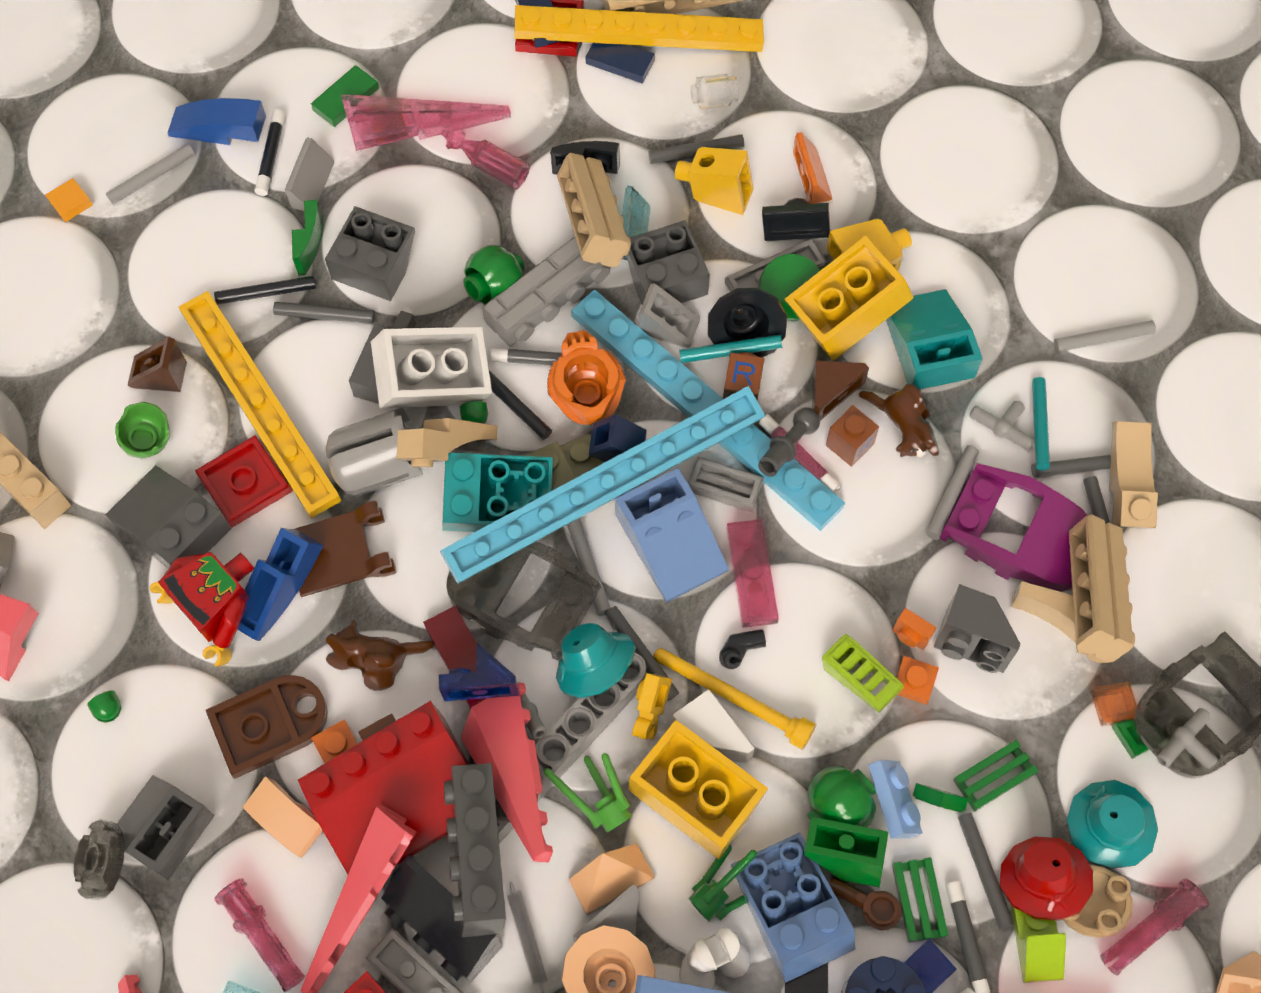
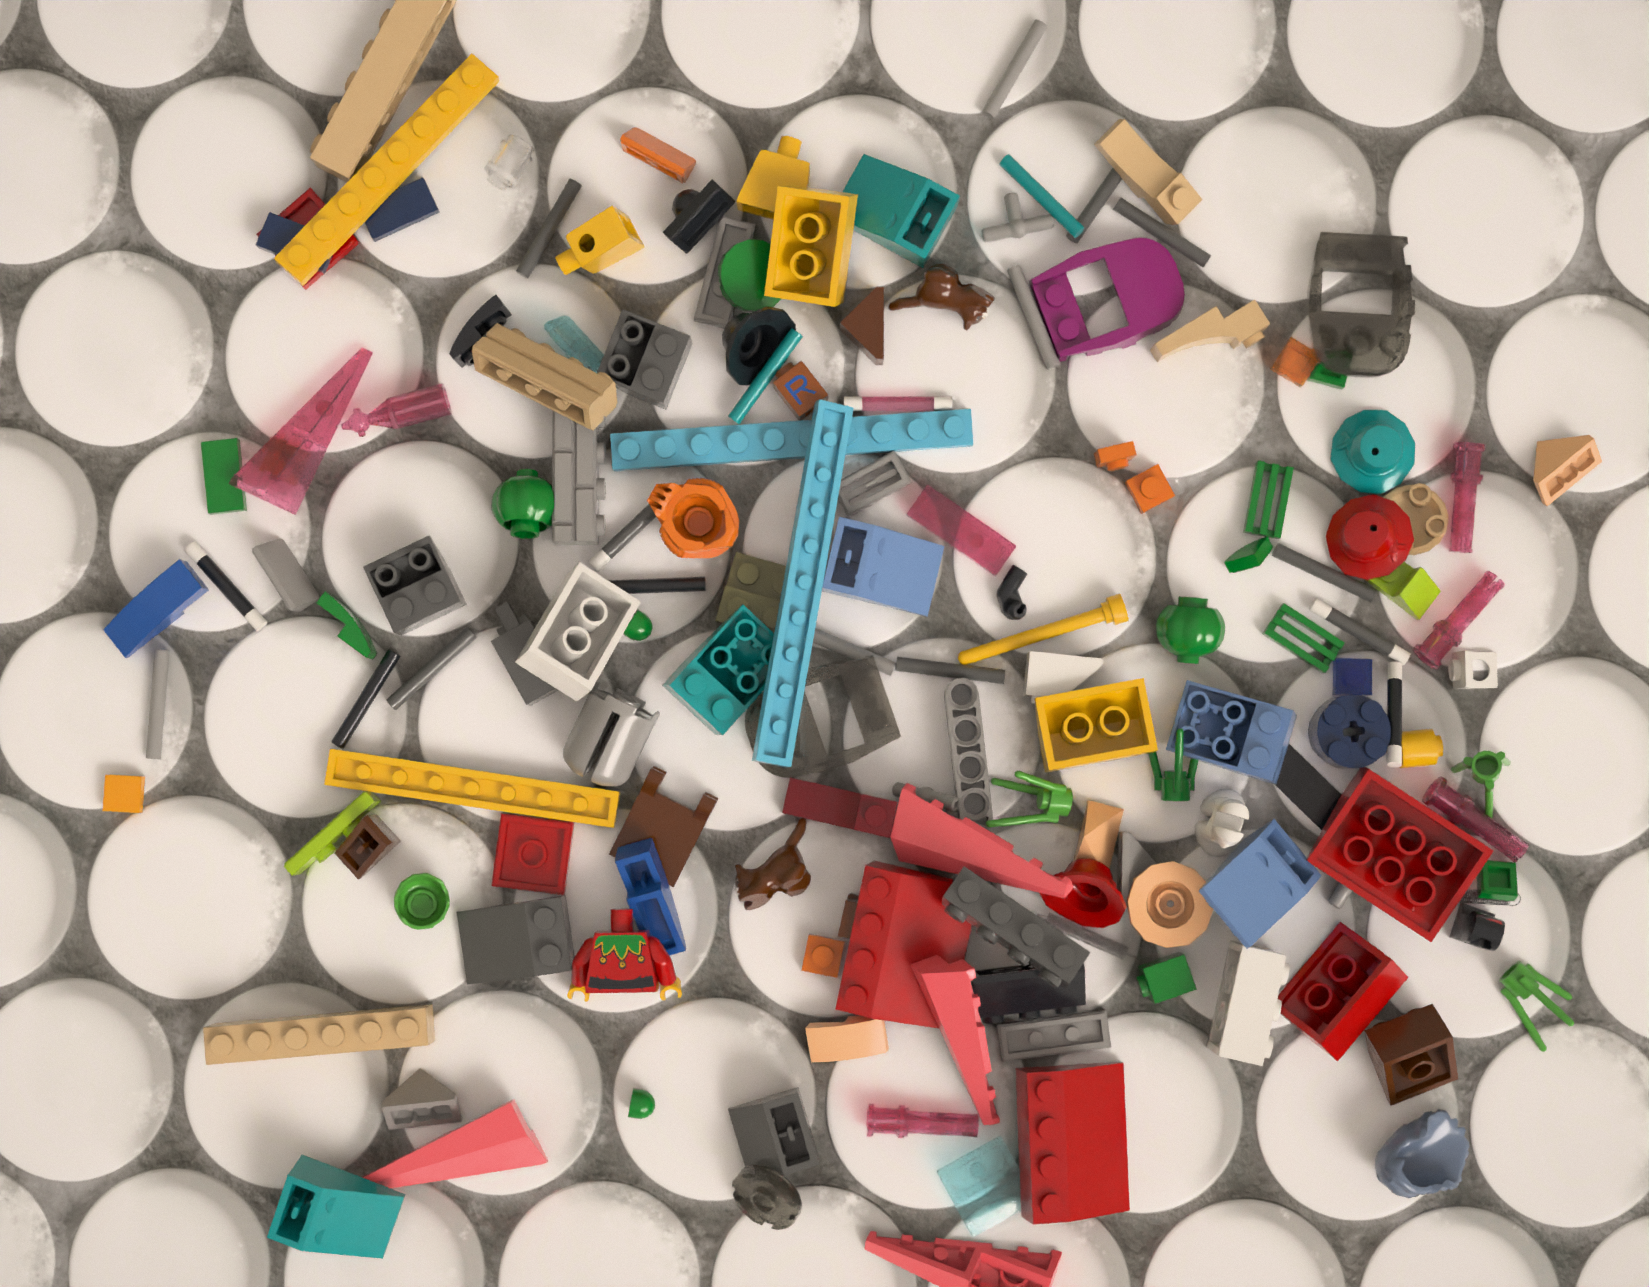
camera: 50 degrees left, 20 degrees up
reddish brown tile [205,675,328,779] -> none
tan slope [397,418,498,468] -> none
clear blue slope [439,644,520,701] -> none
teal hat [556,623,636,698] -> none
dark blue brick [589,414,647,462] -> none
yellow plate [632,673,672,740] -> none
light grey slope [639,283,700,347] -> none
dark grey pin [758,407,820,477] -> none
green slope [804,816,889,888] -> none
lime slope [822,634,904,713] -> none
dark orange brick [825,405,879,467] -> none
reddish brown plate [829,876,902,931] -> none
light blue plate [868,760,923,839] -> none
dark grey slope [934,584,1021,673] -> none
tan brick [1069,514,1136,663] -> none
light grey piece [1157,708,1217,769] -> none
none -> lime plate [284,791,381,876]
none -> red hat [1039,859,1127,928]

